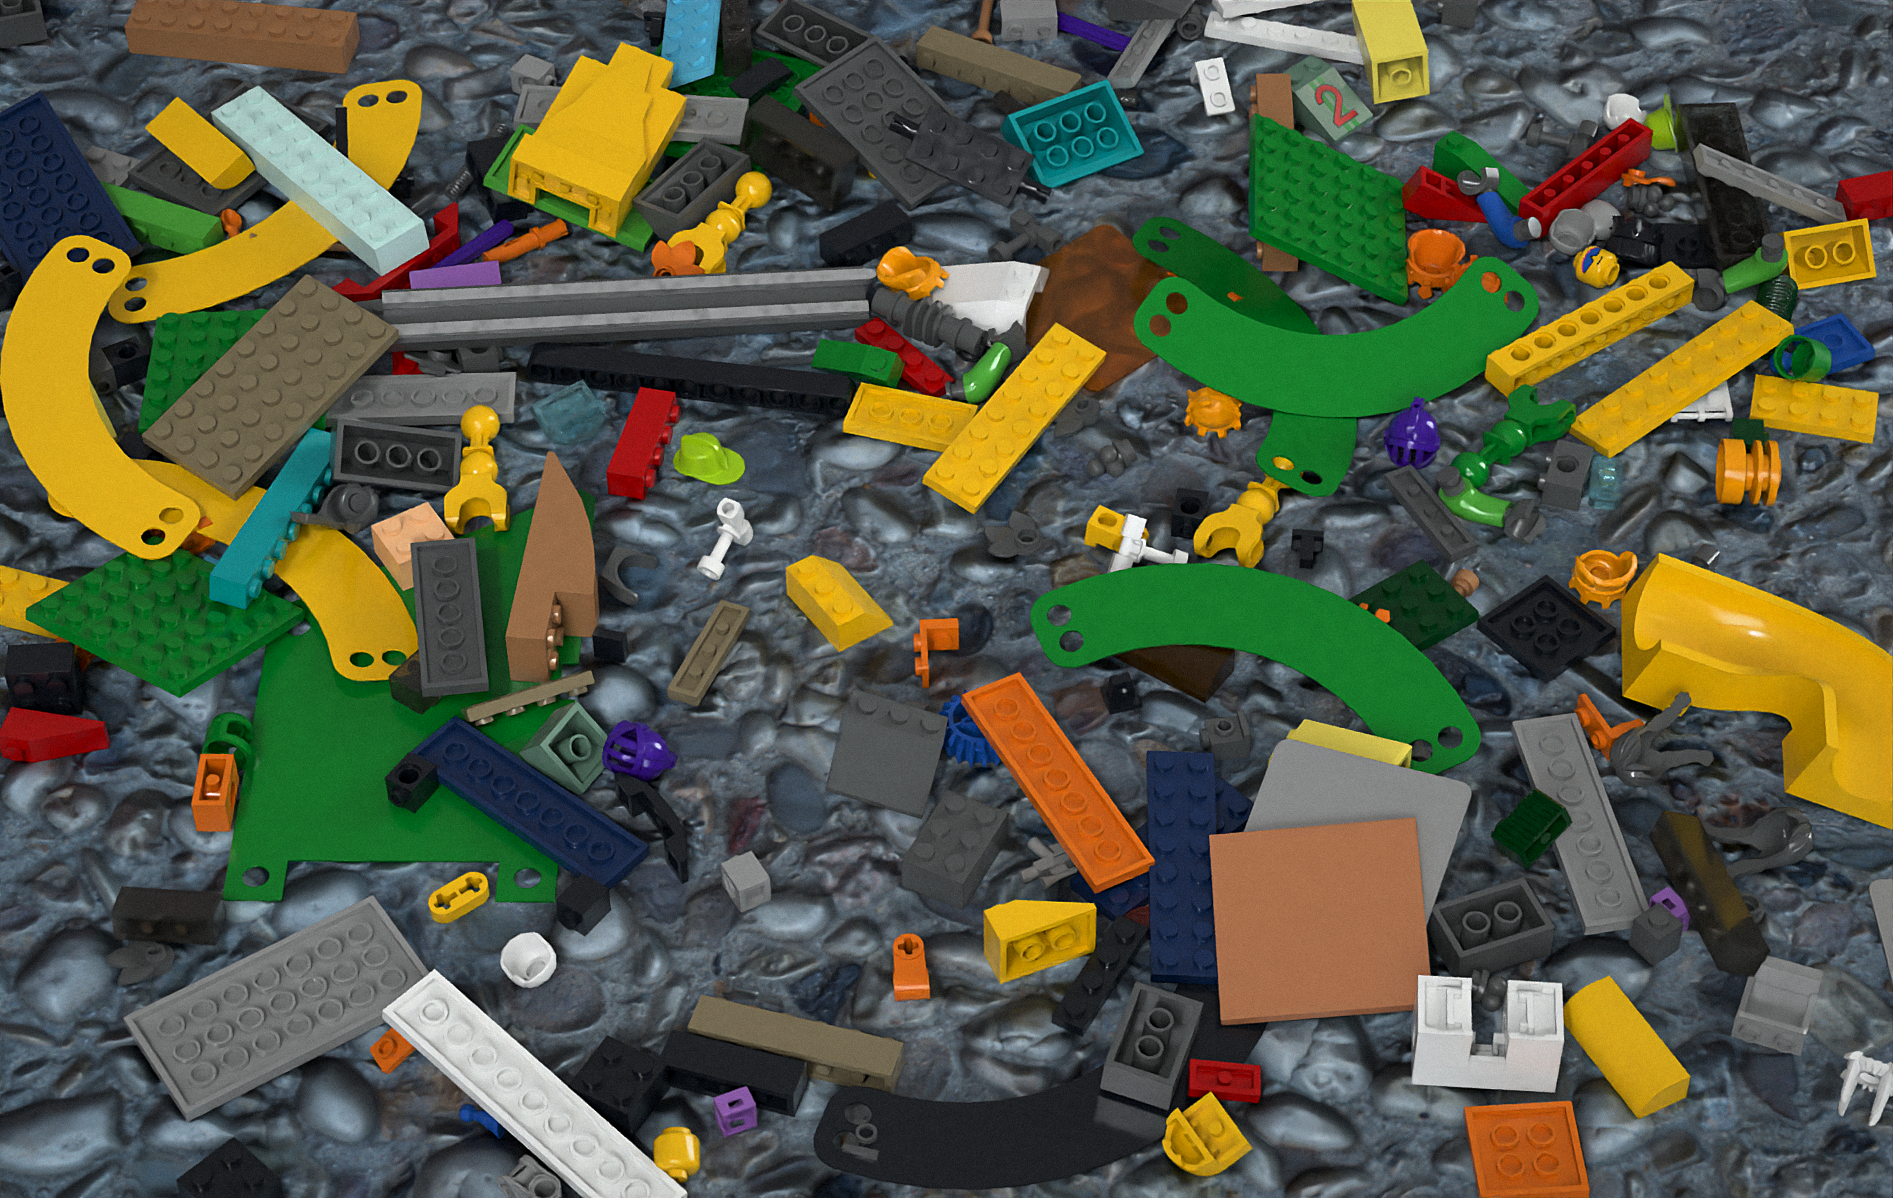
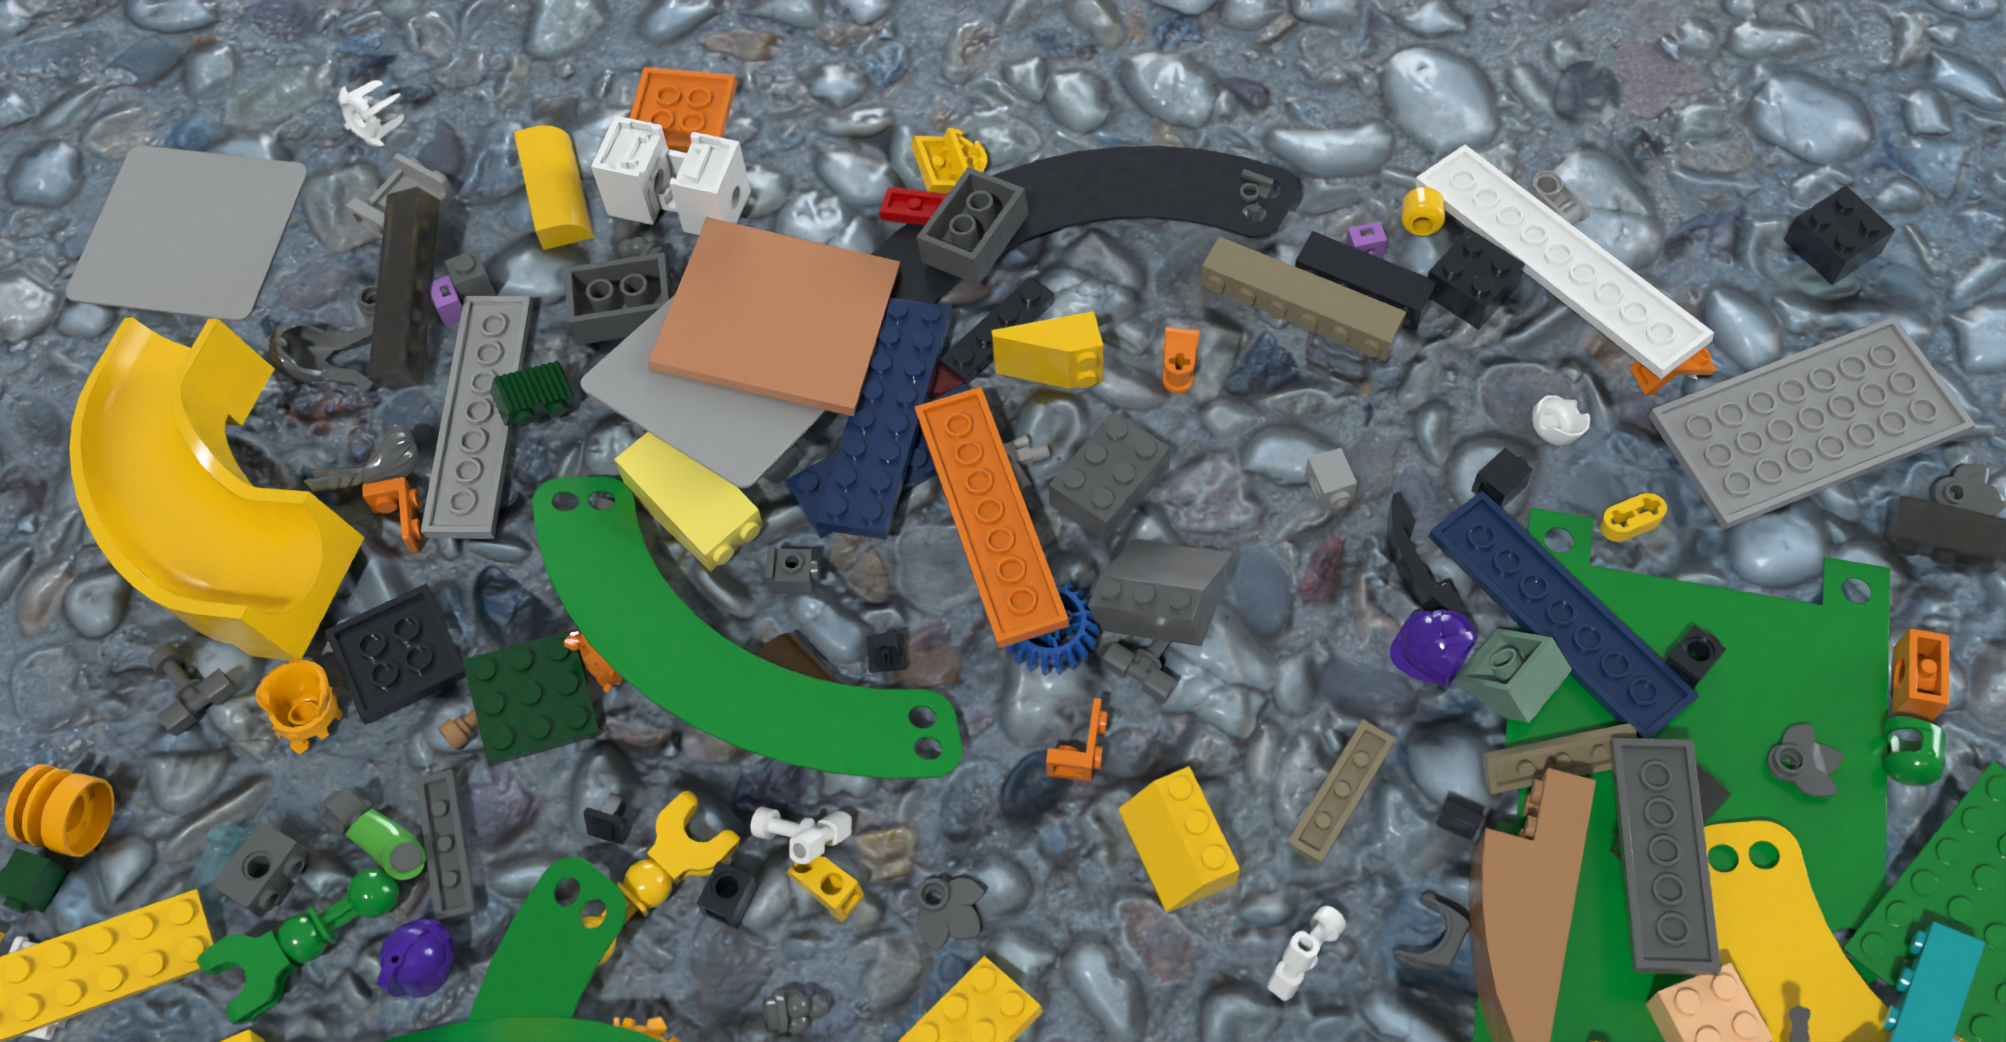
camera: 165 degrees left, 15 degrees up
none -> dark grey plate [1767,724,1844,798]

